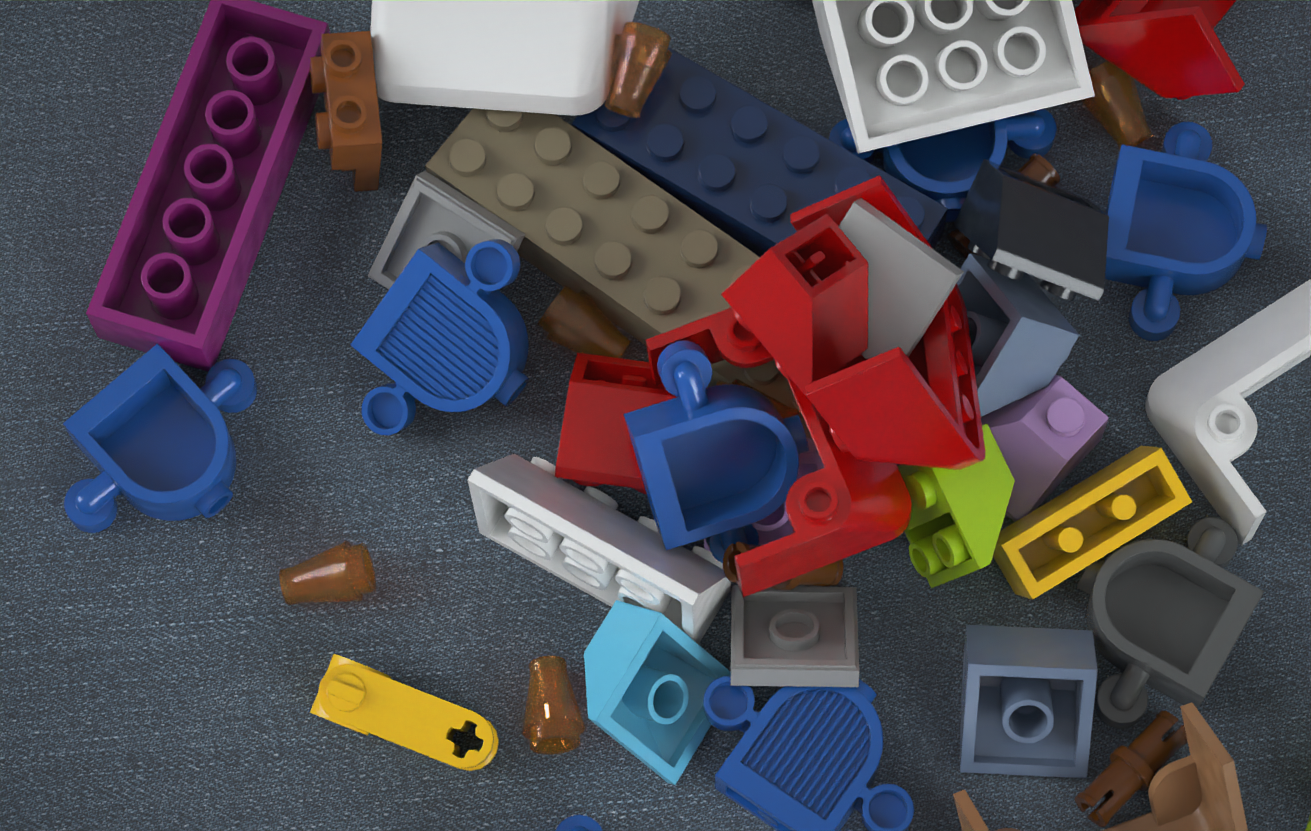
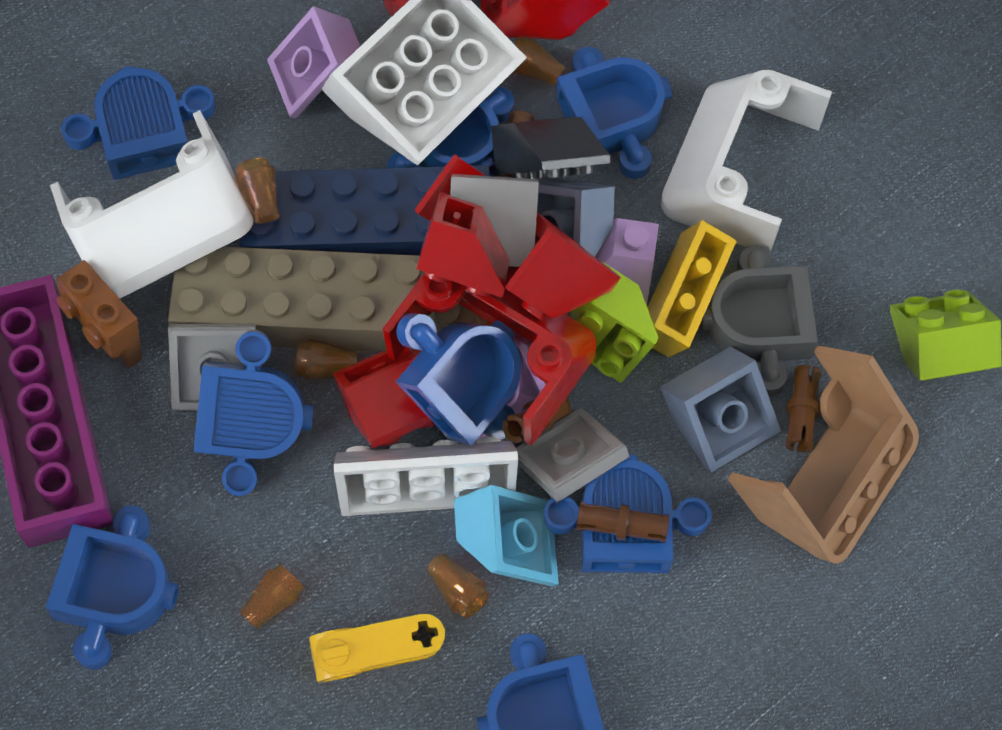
camera: 40 degrees left, 5 degrees down
none -> reddish brown pin [577,502,670,543]

